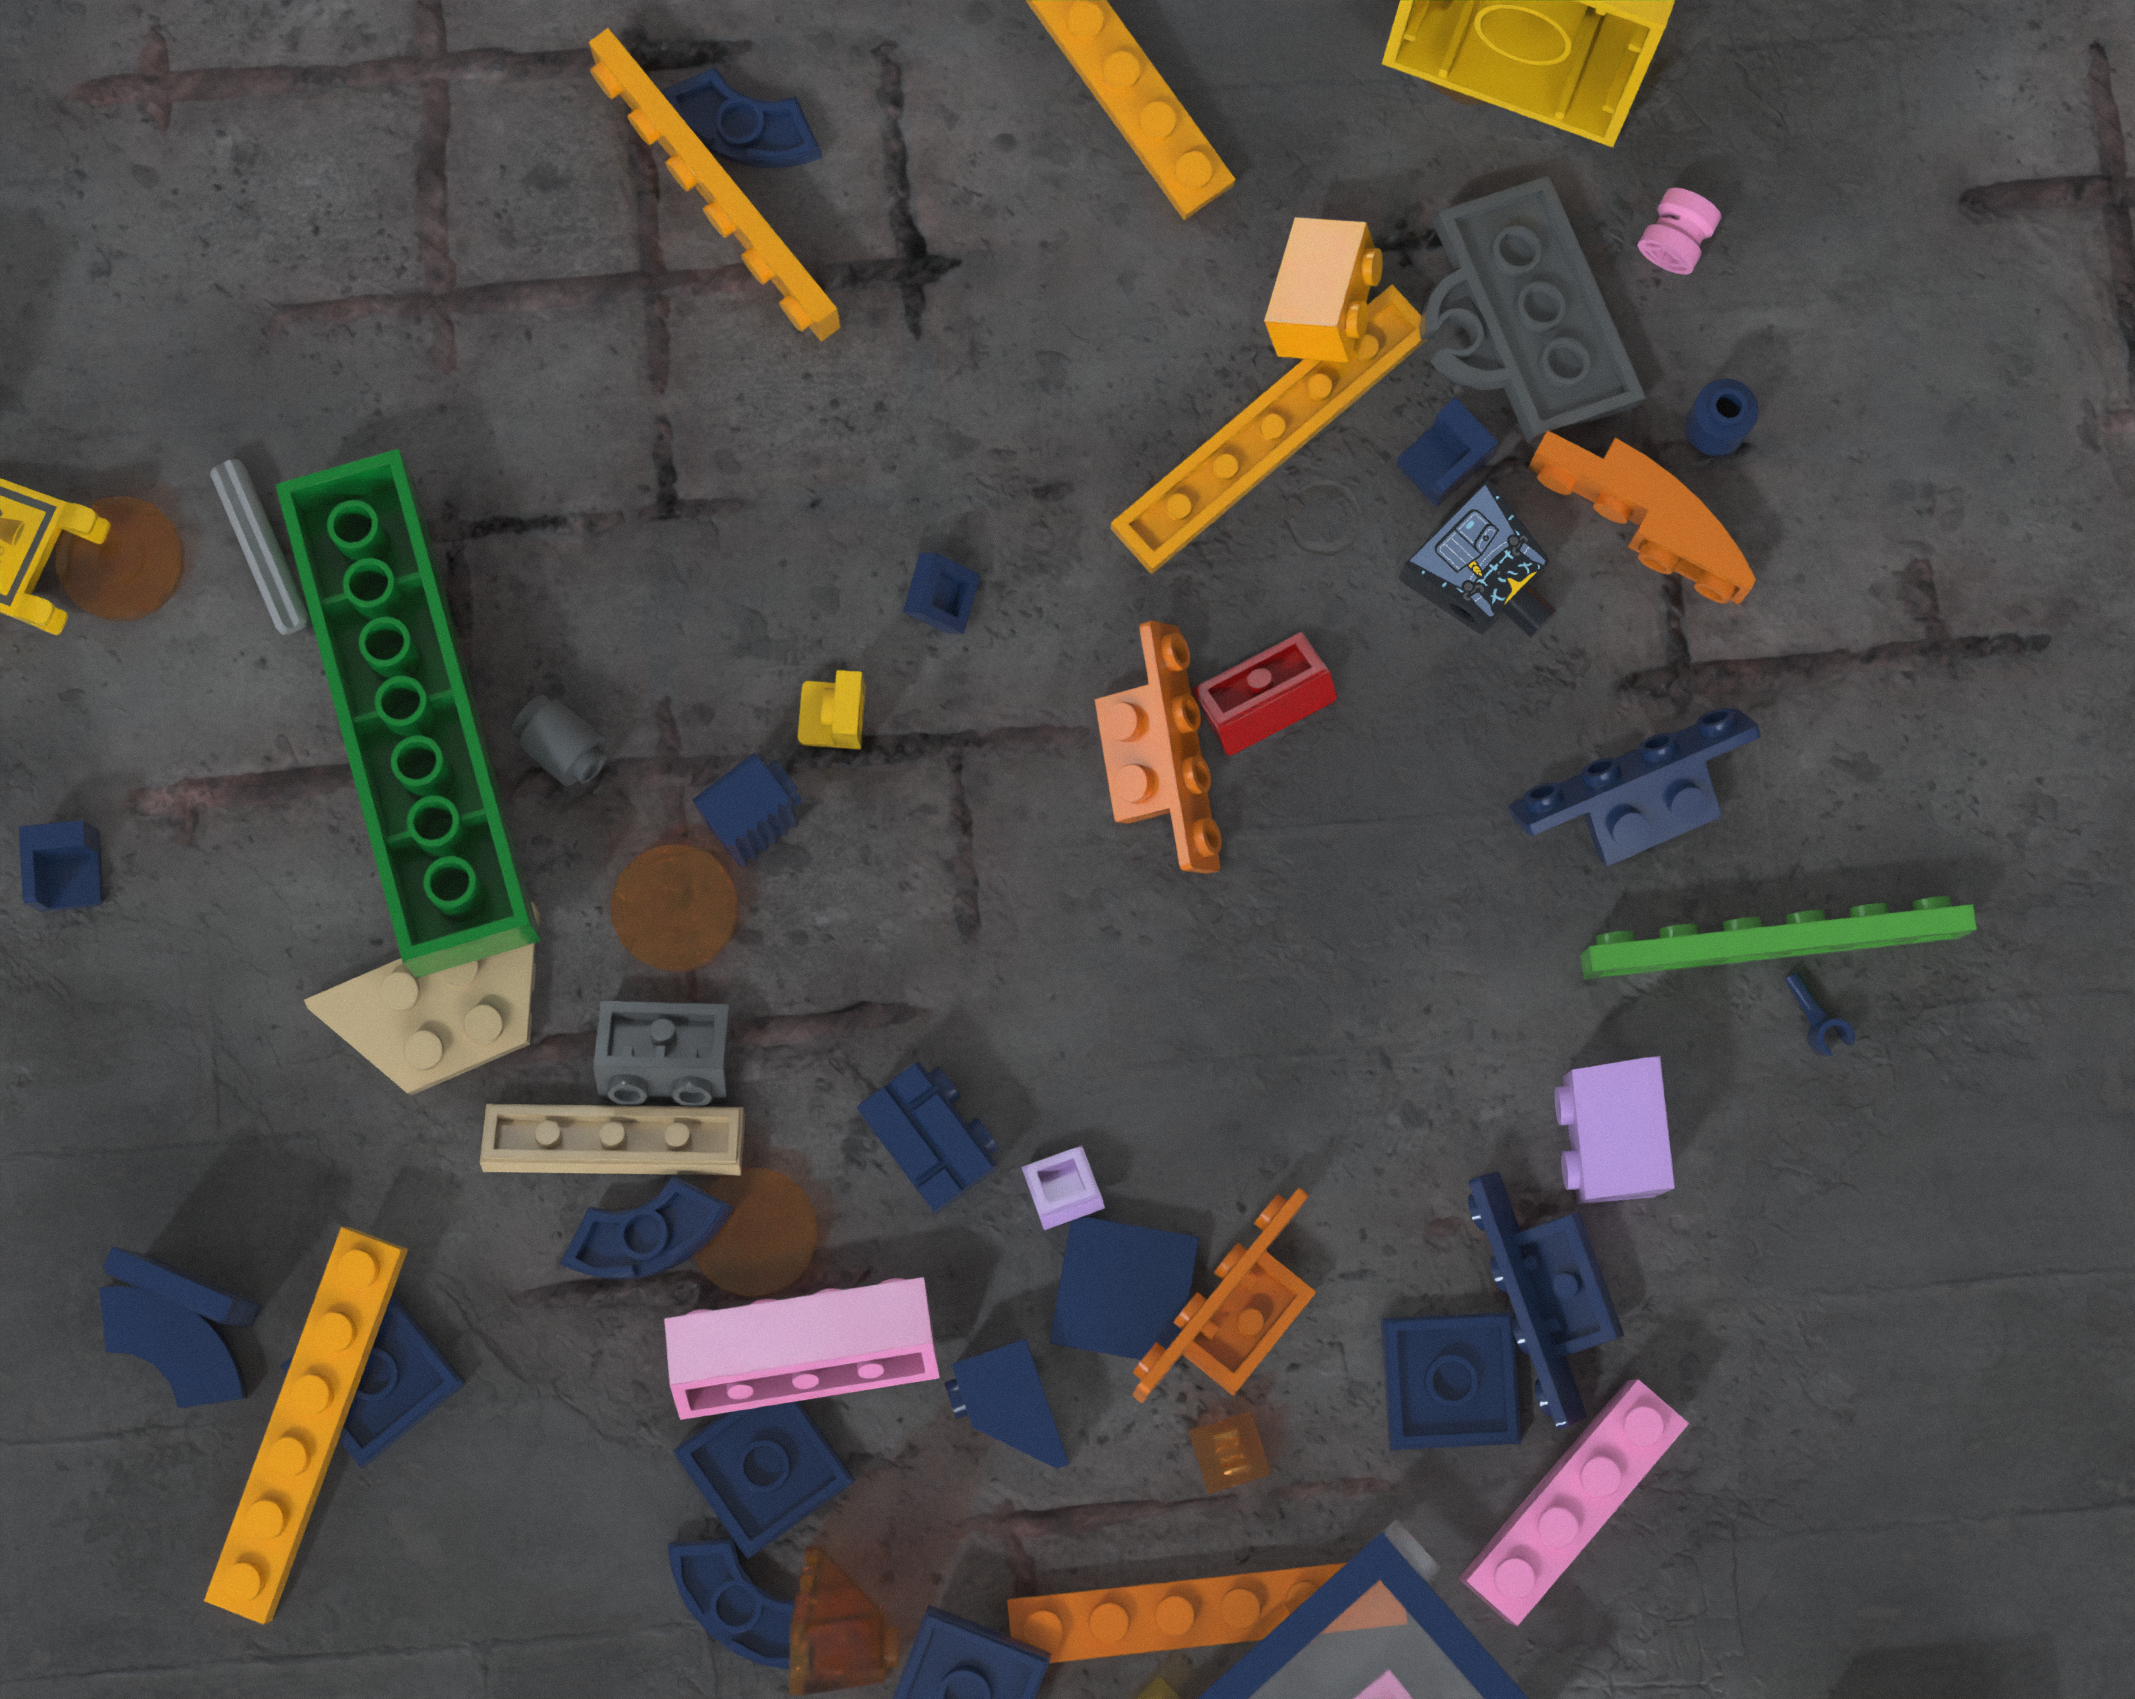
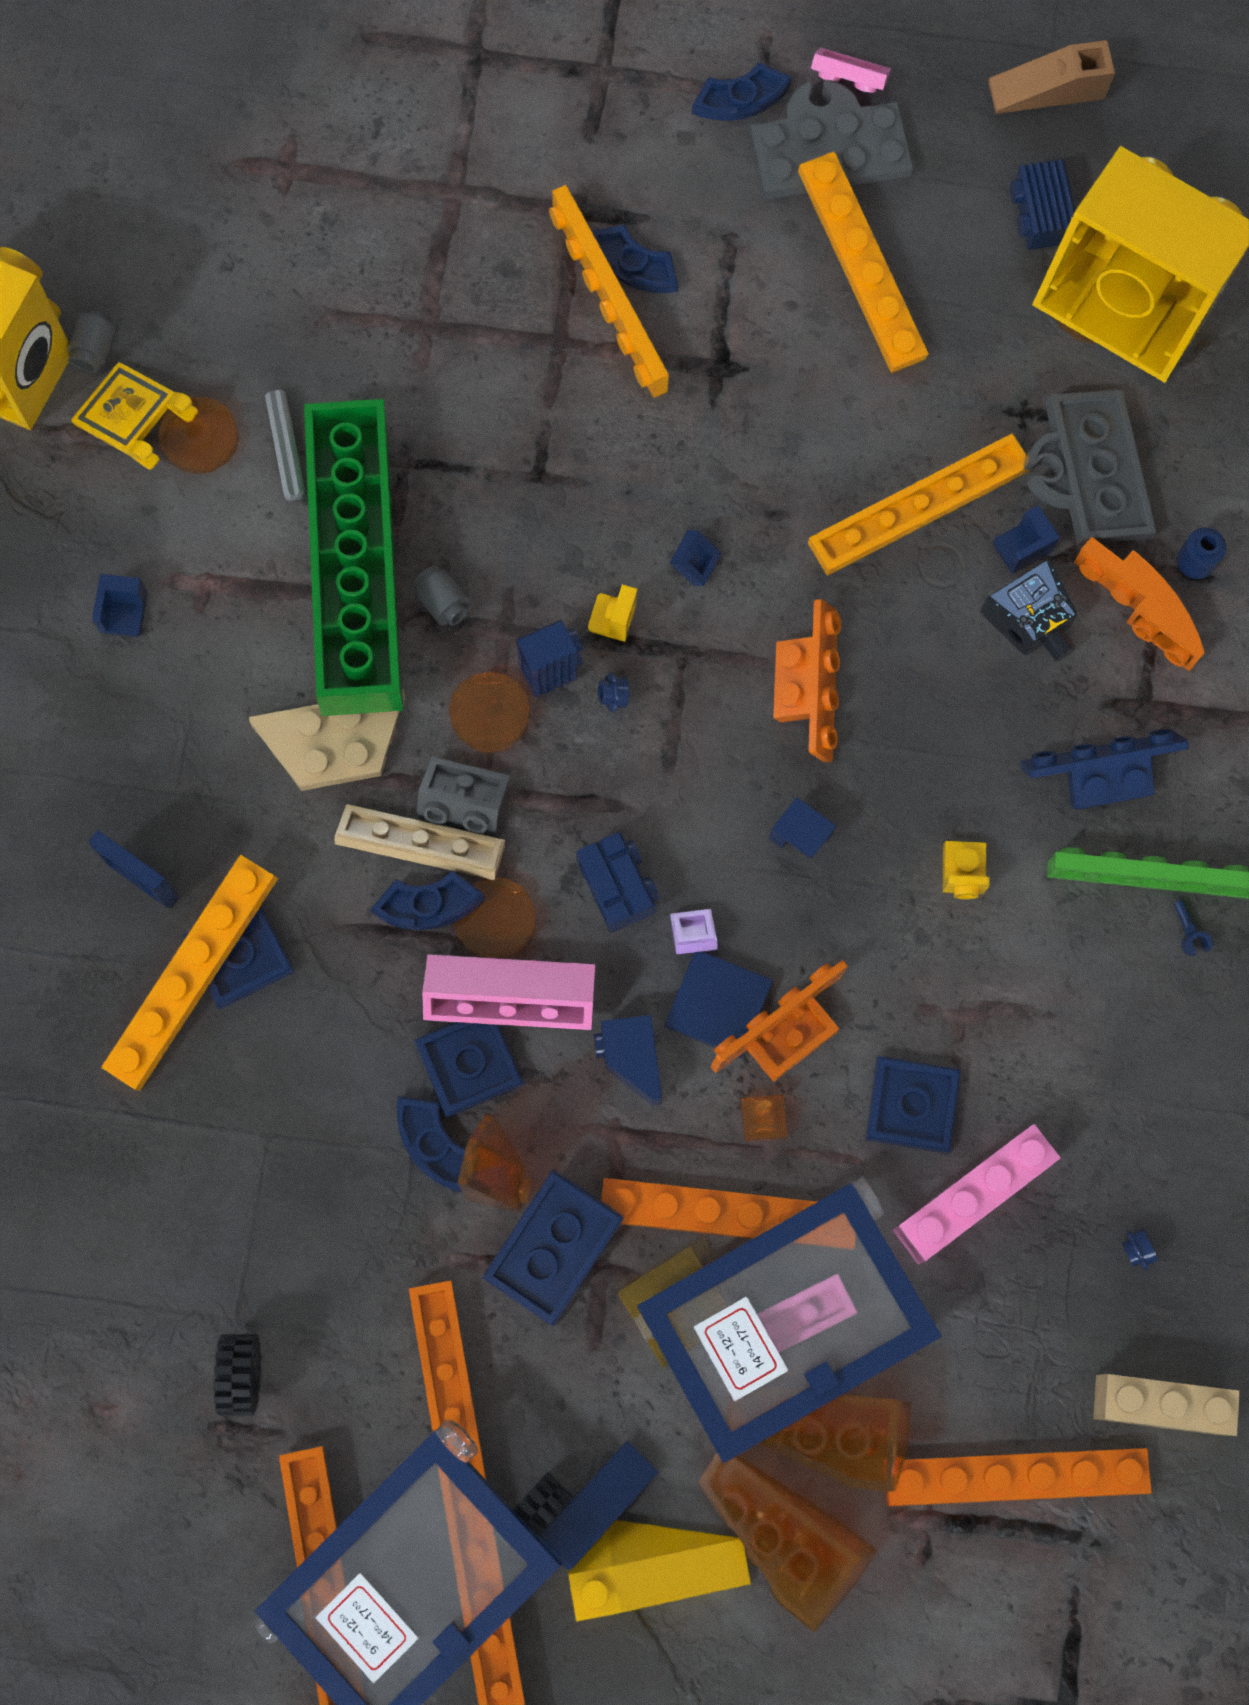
camera: 10 degrees right, 5 degrees down
dark blue tile [99,1286,248,1408] -> none
red slope [1191,632,1337,756] -> none
light orange brick [1264,217,1383,363] -> none
dark blue bracket [1468,1172,1624,1429] -> none
lavender slope [1555,1056,1675,1204] -> none
bright pink wheel [1637,188,1722,275] -> none
none -> dark blue plate [598,672,629,712]
none -> dark blue panel [769,797,836,858]
none -> yellow bracket [942,841,990,900]
none -> dark blue plate [1122,1229,1159,1271]

